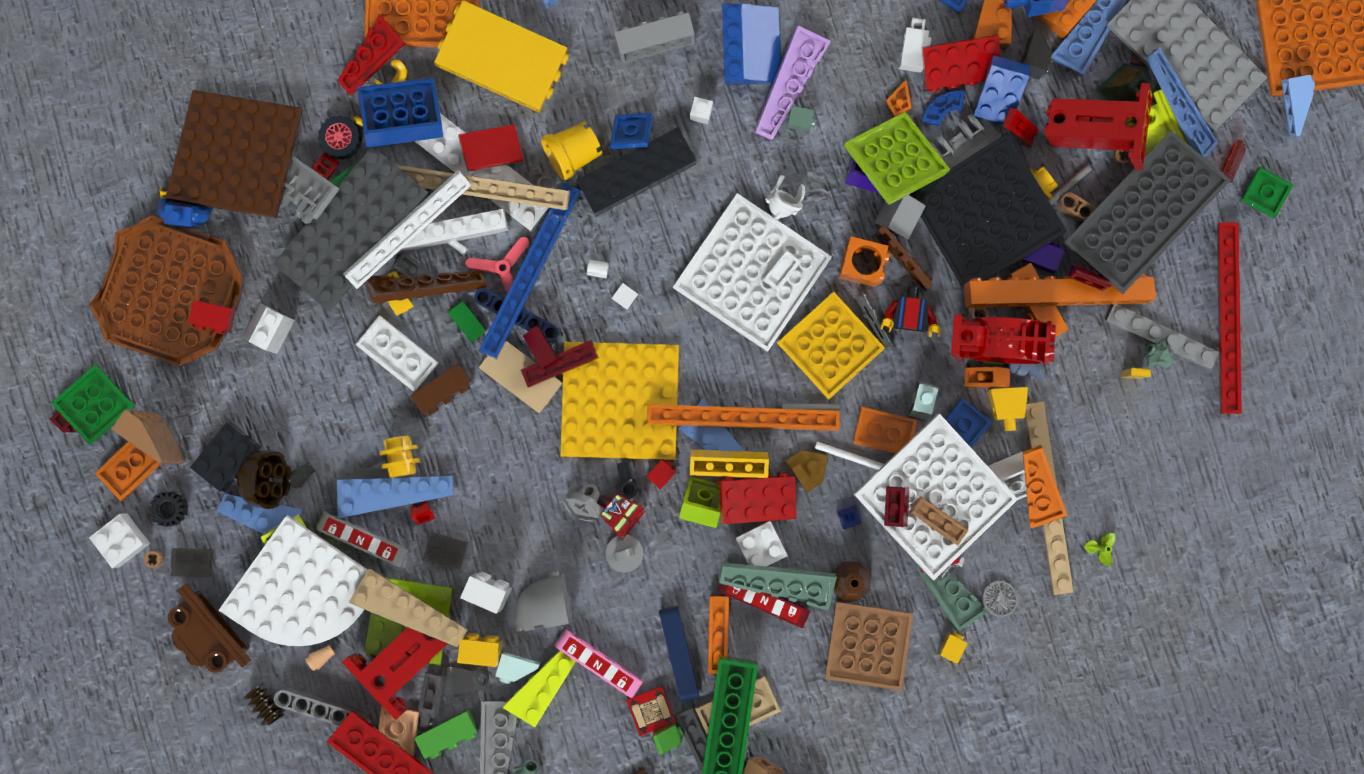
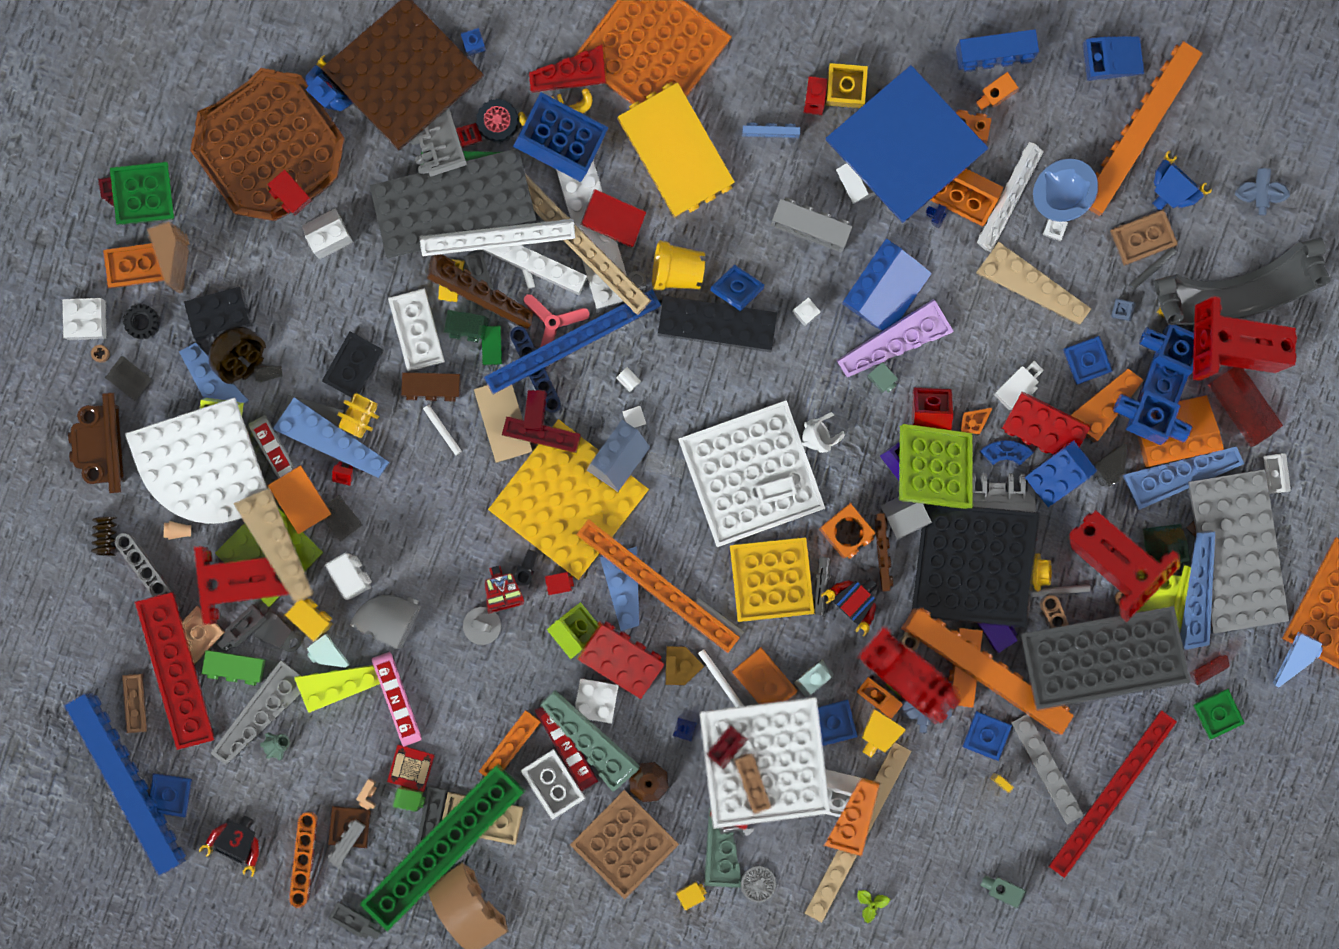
camera: 25 degrees right, 0 degrees up
light grey tile [563,484,601,522] -> none
dark blue beam [659,606,700,703] -> none
yellow brick [690,449,769,478] -> none
red plate [1003,108,1038,148] -> none
dark red slope [1068,264,1112,291] -> none
sand green rock [1144,339,1174,368] -> none
none -> orange tile [268,465,332,534]
none -> black plate [322,331,384,398]
none -> light nougat bracket [356,778,377,810]
none -> white bar [423,405,462,455]
none -> clear green brick [444,310,489,343]
none -> blue brick [461,28,486,56]
none -> white brick [521,749,585,820]
none -> sand blue slope [587,419,650,492]
none -> red slope [912,387,953,430]
none -> blue tile [962,711,1012,761]
none -> sand green torso [980,875,1026,908]

